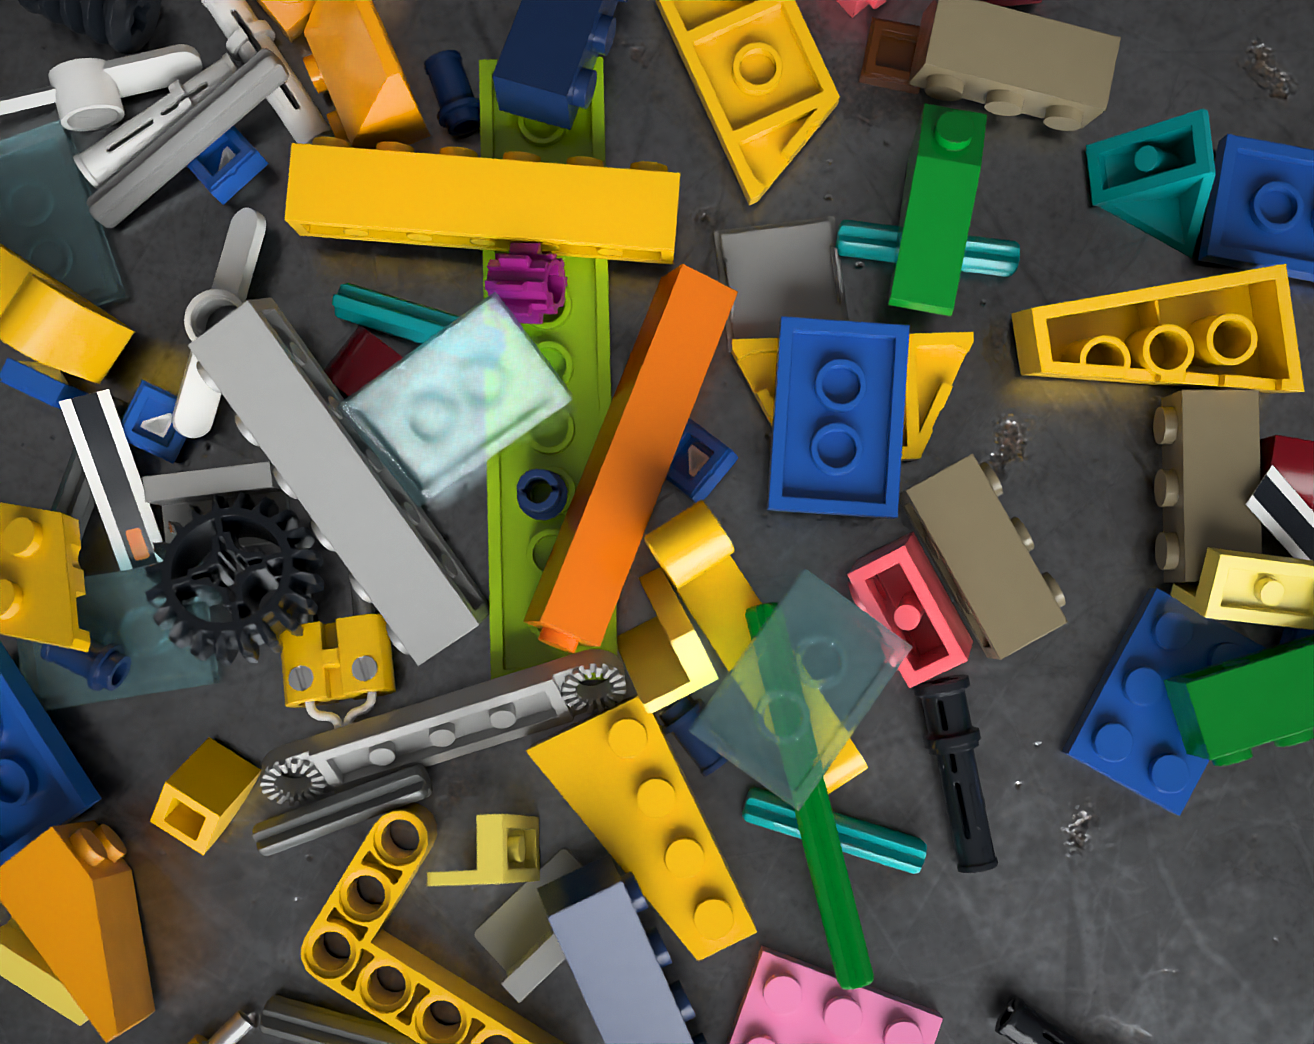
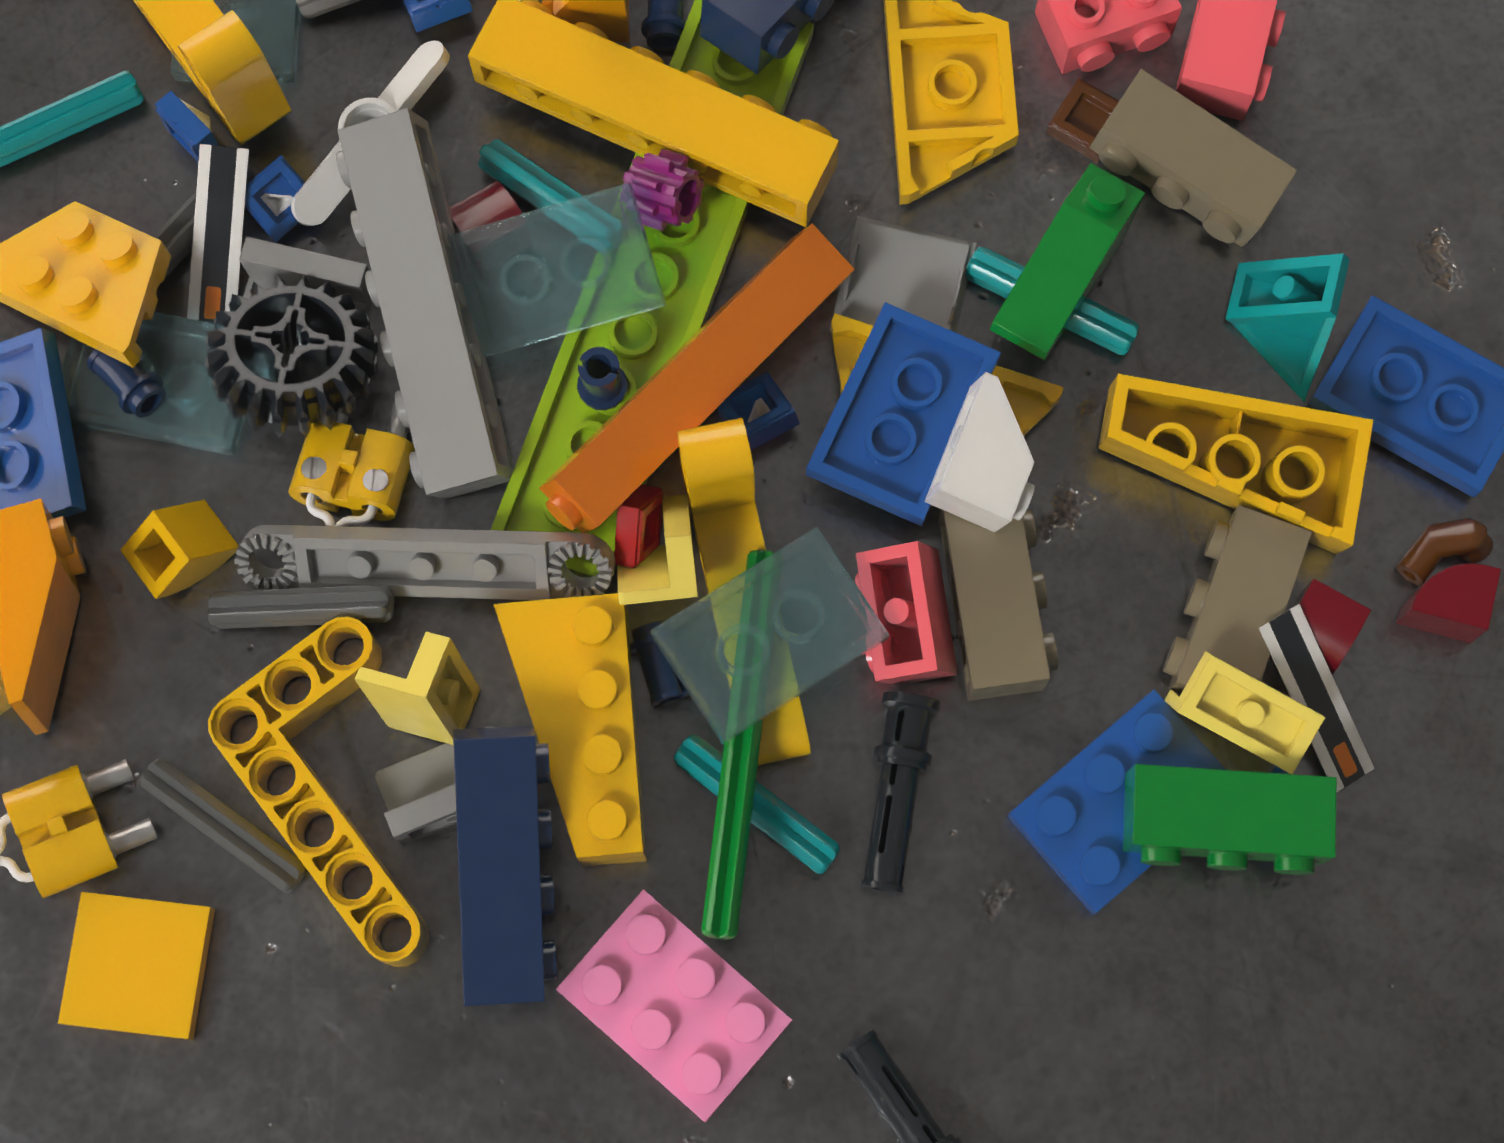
camera: 20 degrees right, 10 degrees down
none -> red tile [614,484,663,568]
none -> white slope [924,372,1035,532]

